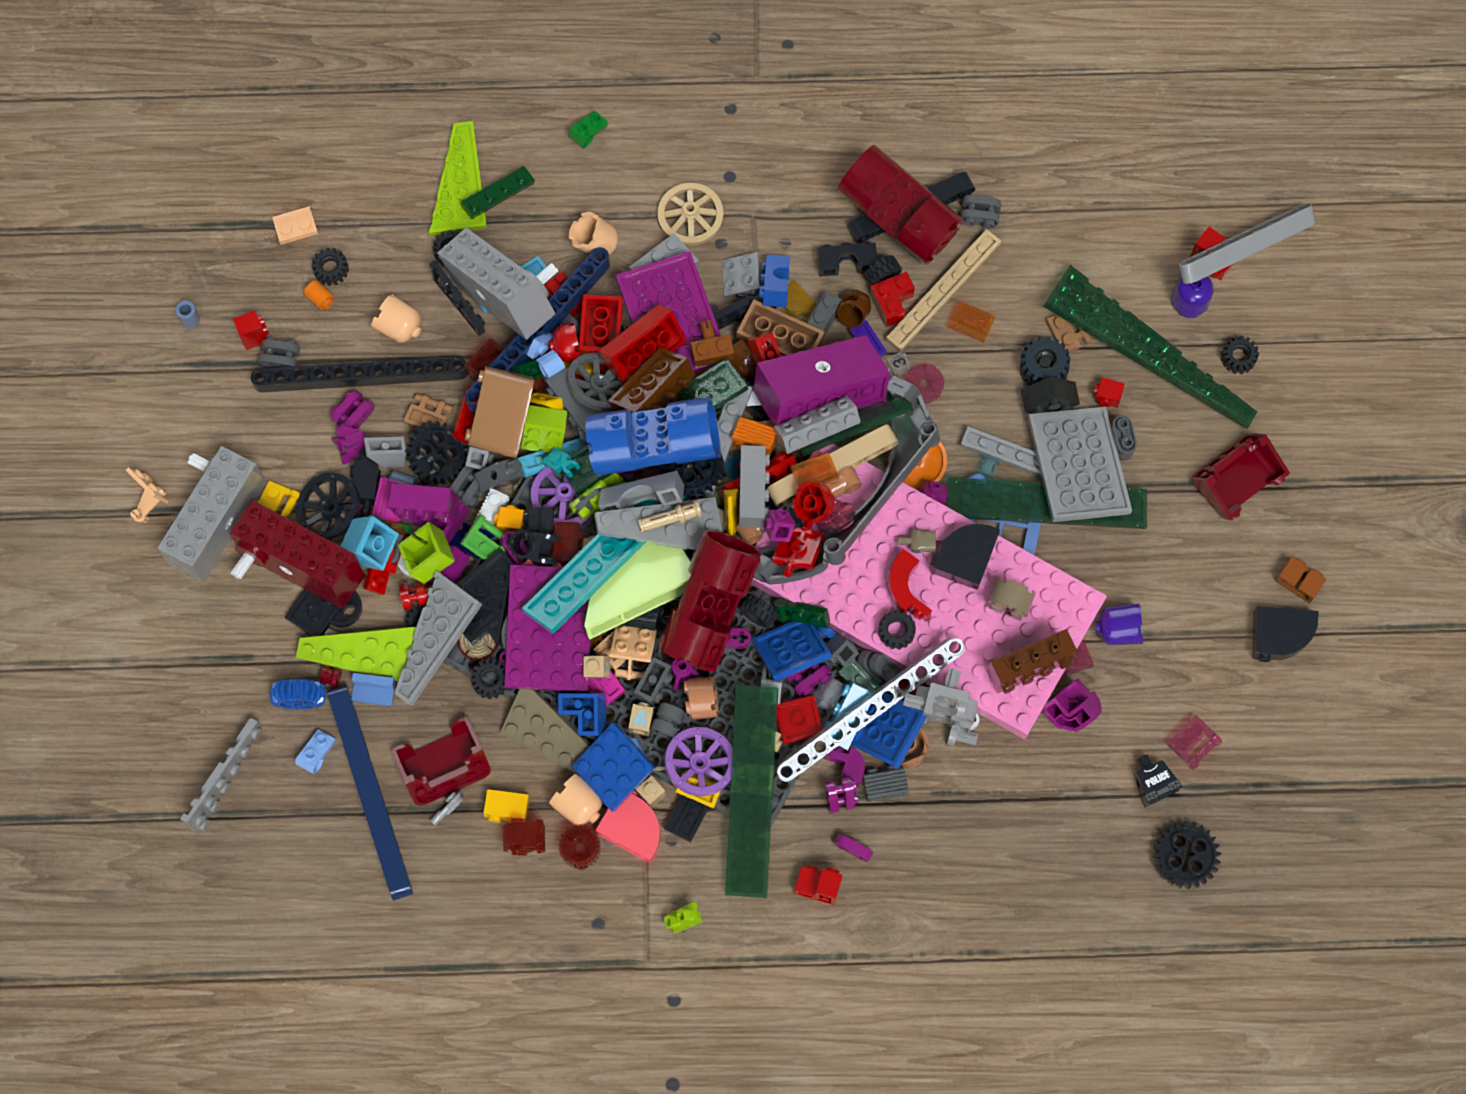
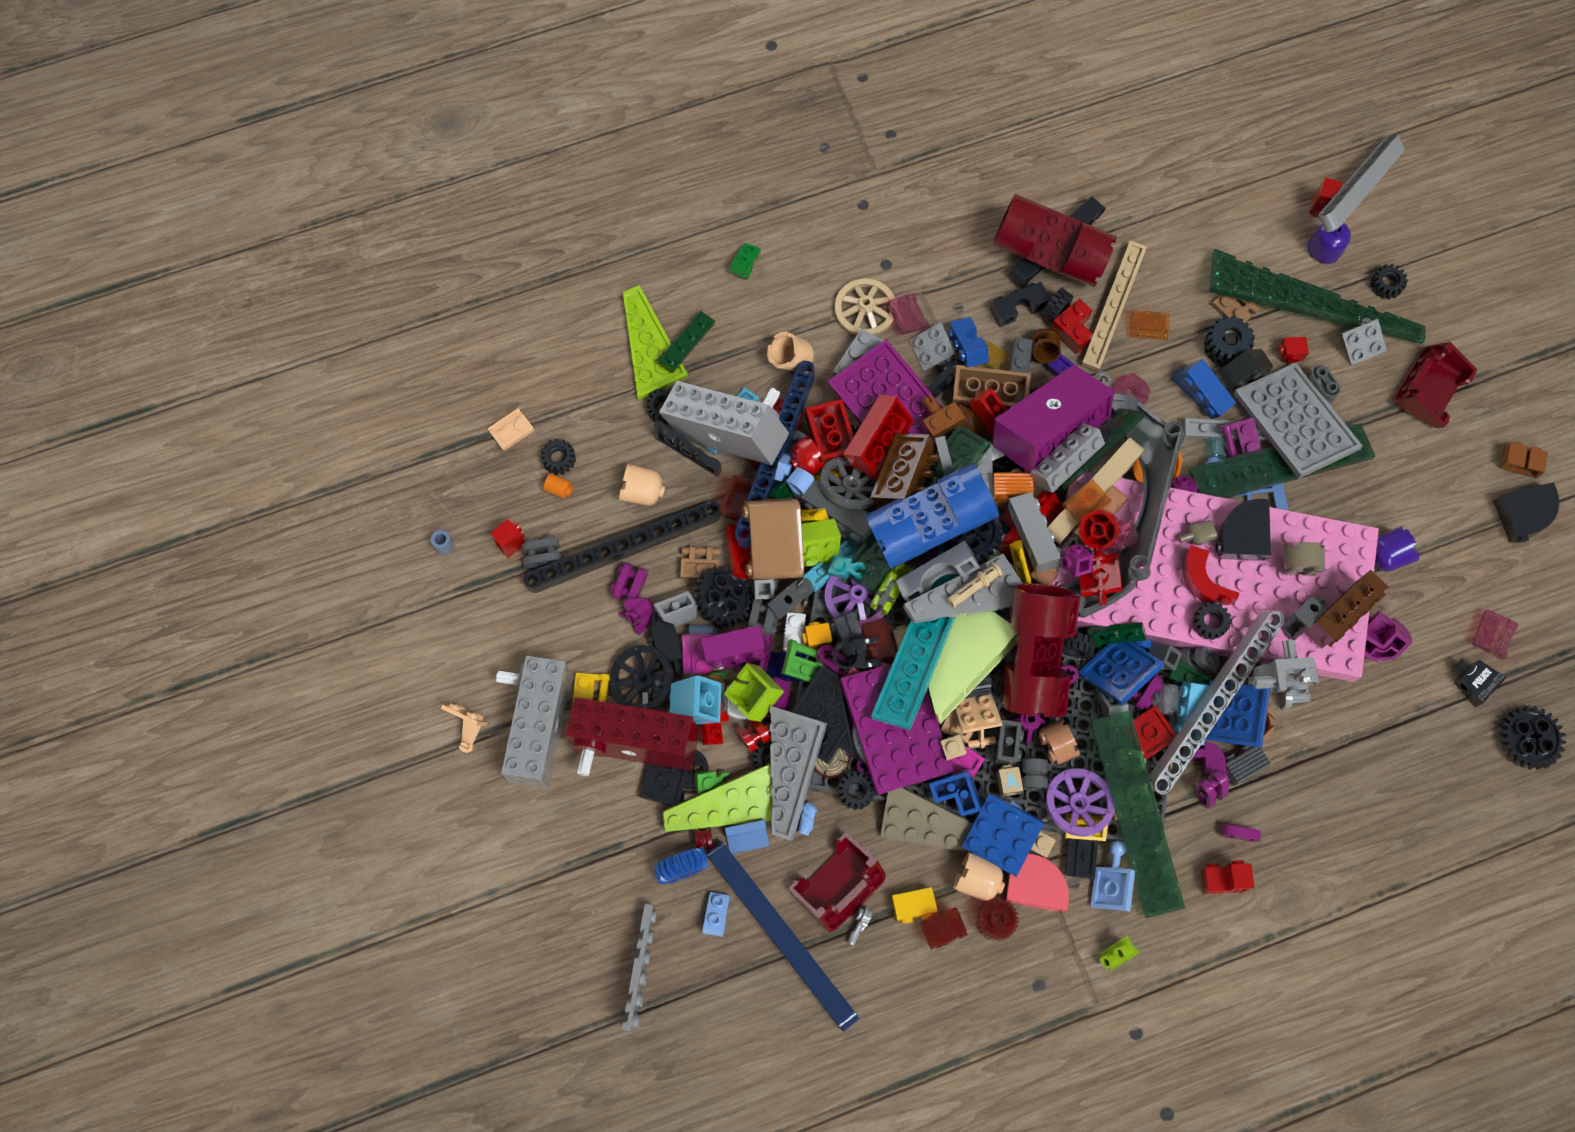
camera: 20 degrees left, 0 degrees up
dark grey brick [961,195,1001,229] -> none
none -> bright green plate [695,770,729,794]
none -> light blue arm [797,802,818,836]
none -> clear pink plate [887,293,930,335]
none -> light grey piece [935,436,954,475]
none -> light blue plate [1090,840,1135,912]
none -> blue wedge [1171,359,1236,419]
none -> magenta plate [1220,417,1262,463]
none -> dark grey torso [1281,596,1326,640]
none -> light grey hinge [1342,318,1387,365]

